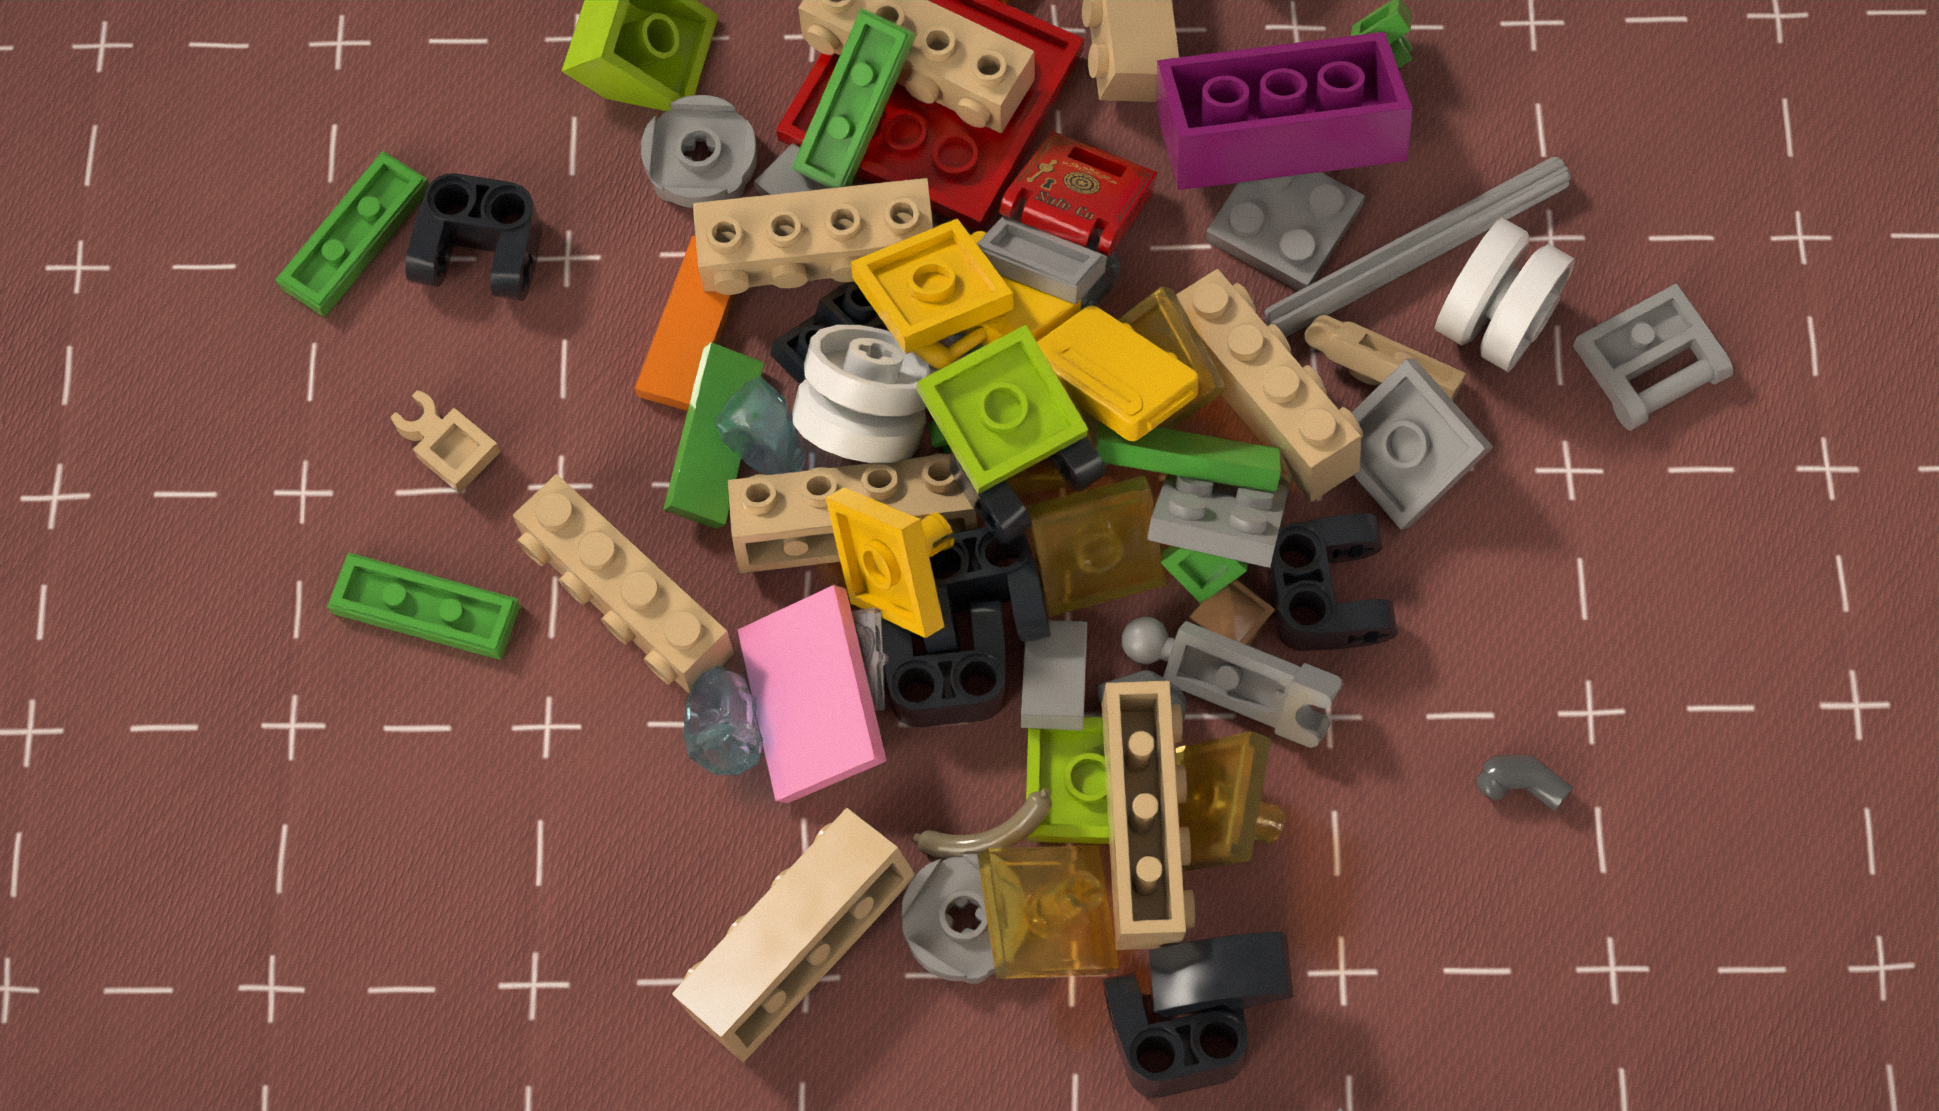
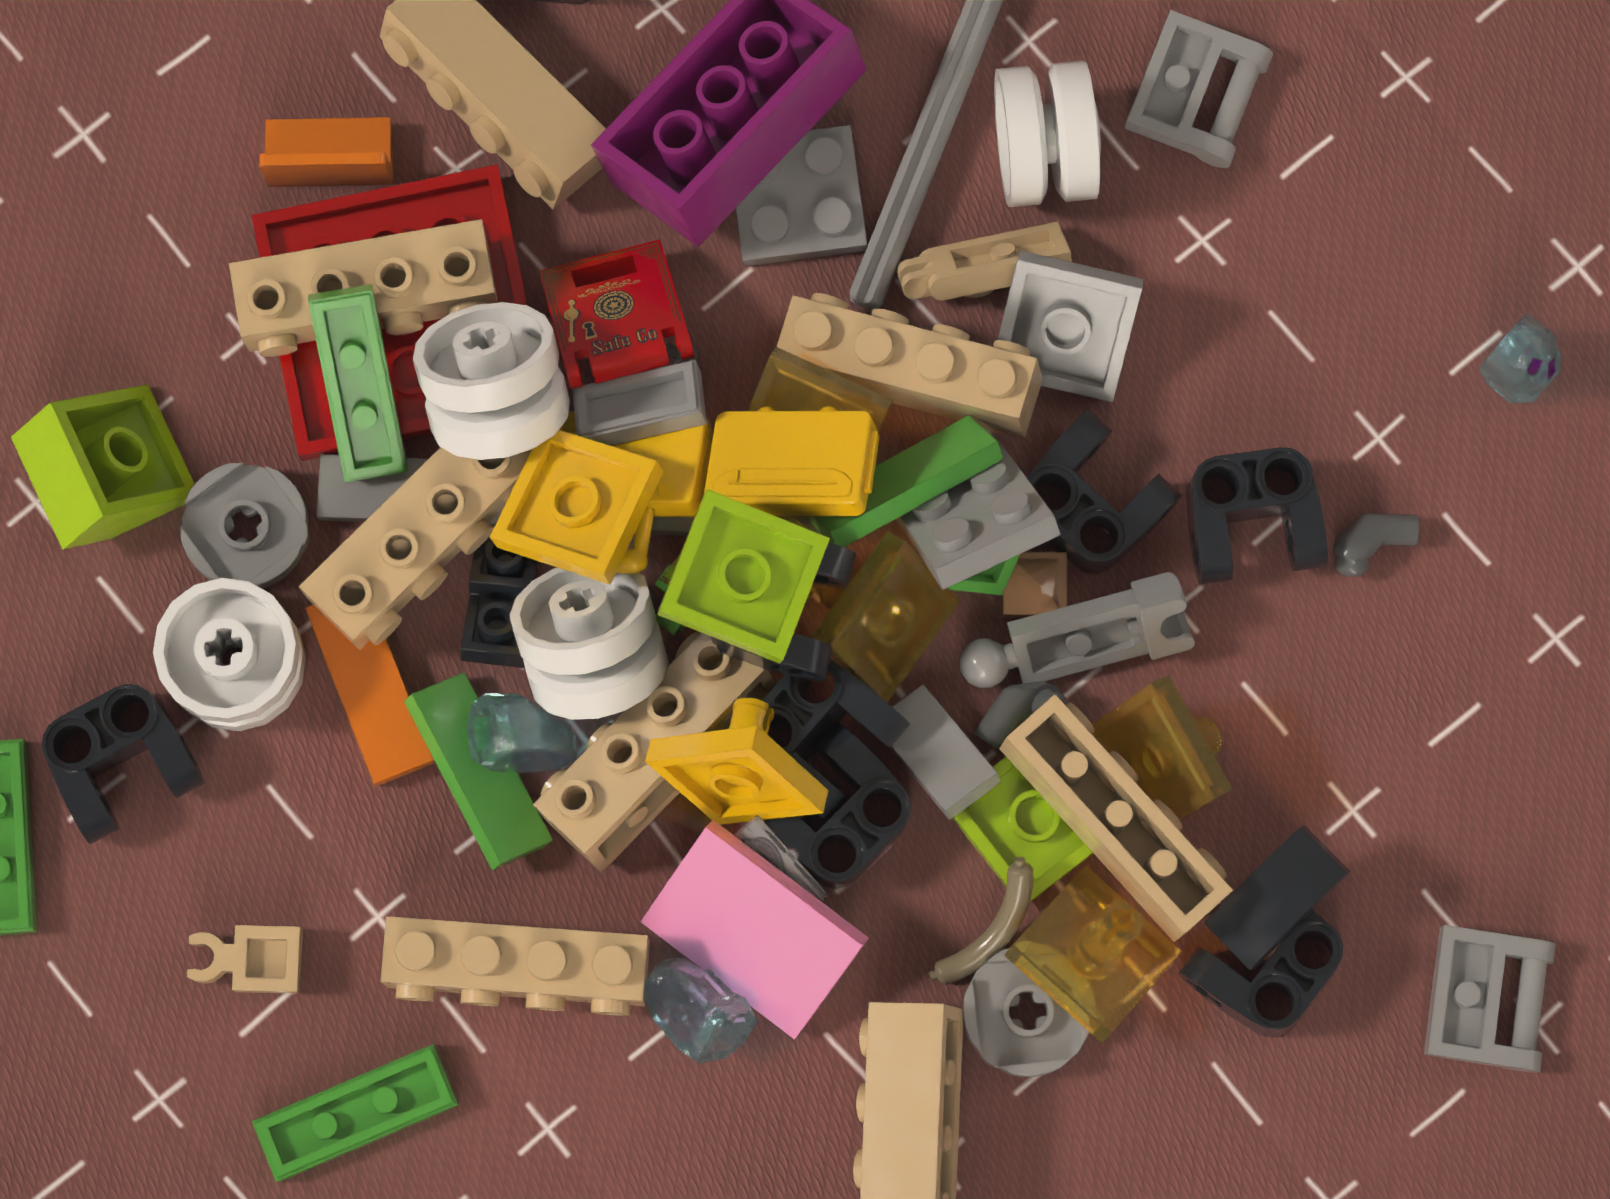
camera: 45 degrees left, 10 degrees up
none -> white wheel [153,578,307,731]
none -> white wheel [413,302,570,460]
none -> black piece [1186,447,1328,584]
none -> clear light blue rock [1479,313,1561,403]

